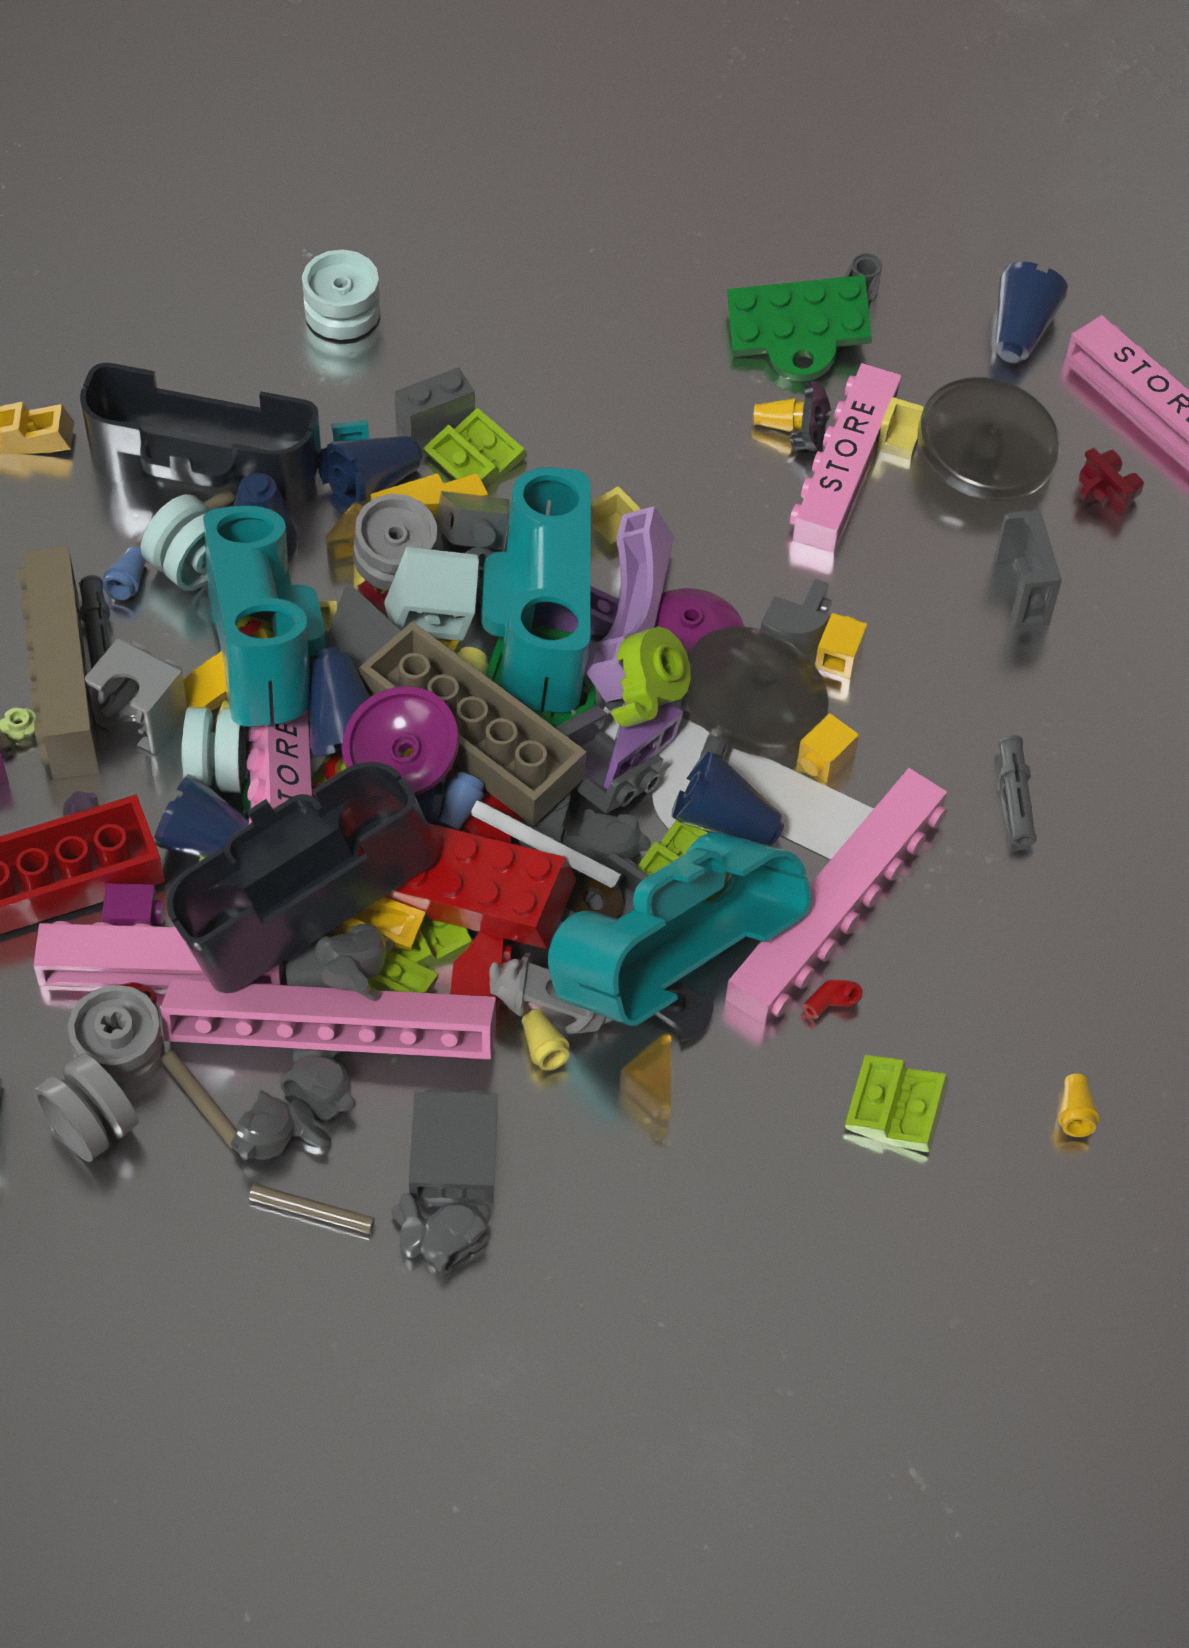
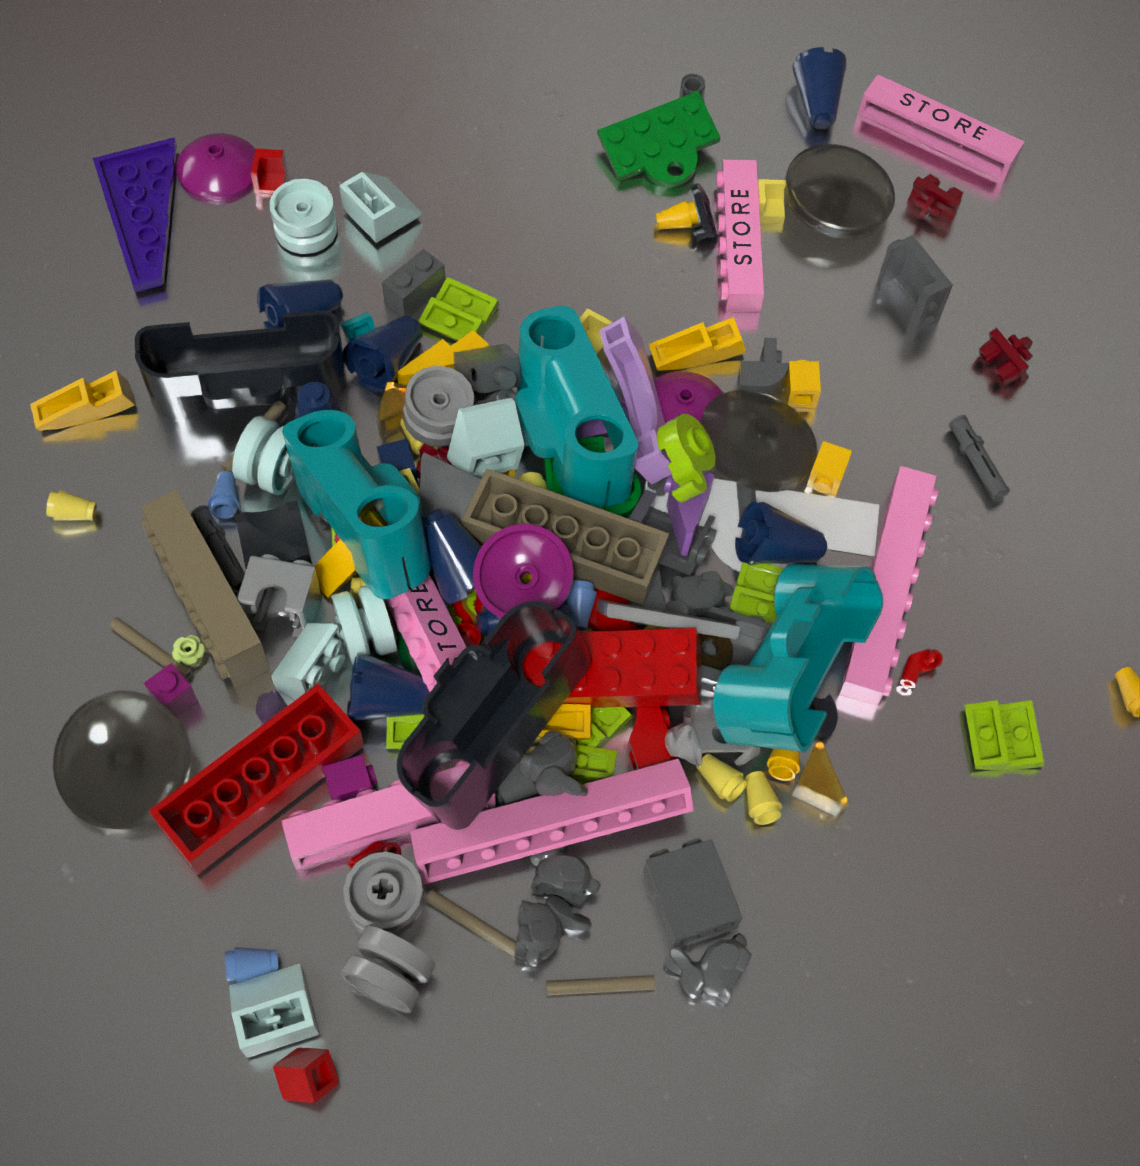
camera: 20 degrees left, 5 degrees up
none -> dark purple wing [93,137,177,292]
none -> magenta dish [176,133,255,201]
none -> black brick [234,500,313,569]
none -> red panel [251,148,287,194]
none -> dark blue cone [257,279,343,329]
none -> light aqua slope [271,623,345,700]
none -> light aqua slope [339,172,421,243]
none -> dark blue panel [376,439,418,484]
none -> yellow slope [648,317,747,371]
none -> light yellow cone [745,771,782,825]
none -> yellow cone [767,749,800,781]
none -> dark red hips [979,327,1033,385]

